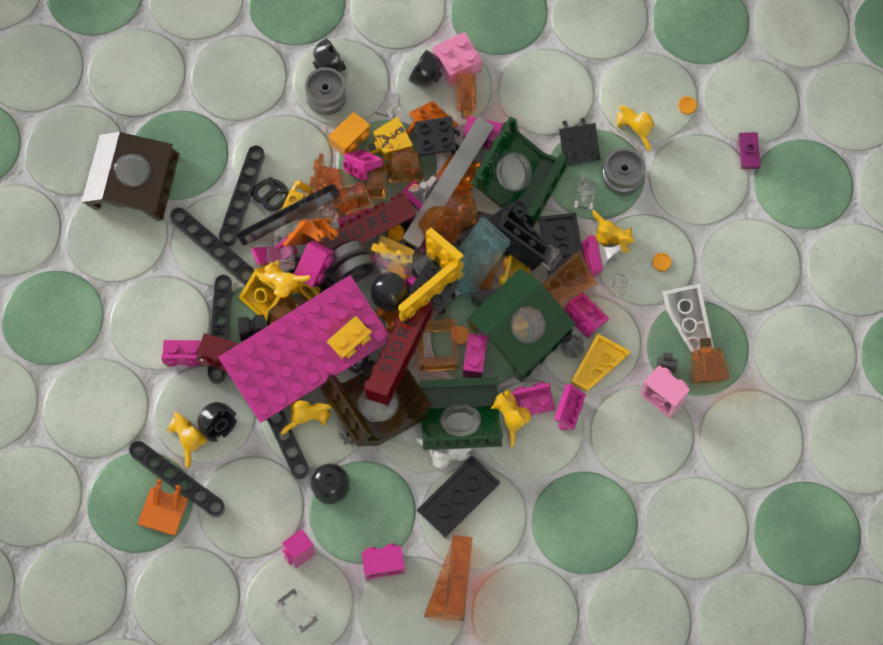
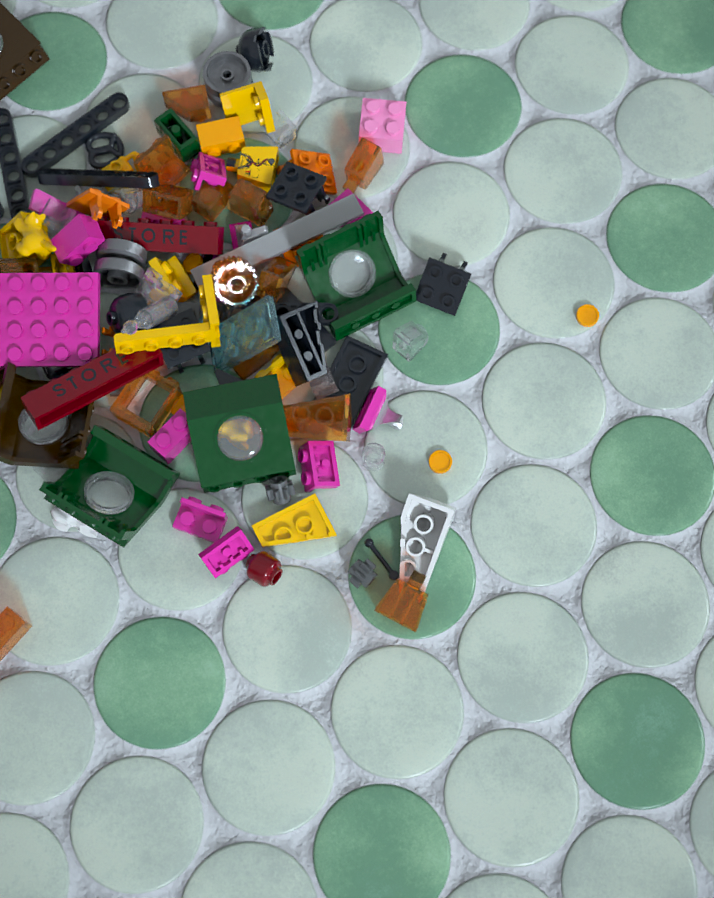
camera: 35 degrees right, 5 degrees up
yellow bracket [326,316,372,359] -> none
black cylinder [408,50,442,87] -> none
black tile [417,456,500,538] -> none
yellow animal [491,389,531,447] -> none
yellow animal [592,210,634,253] -> none
flat silver wheel [602,148,646,196] -> none
yellow animal [616,105,655,152] -> none
bright pink brick [640,365,690,418] -> none
magenta plate [738,132,761,169] -> none
none -> clear wheel [121,296,178,335]
none -> dark green brick [154,108,201,163]
none -> clear orange slope [162,85,212,122]
none -> yellow bracket [219,81,275,133]
none -> dark red head [246,551,283,587]
none -> black hinge [364,538,399,580]

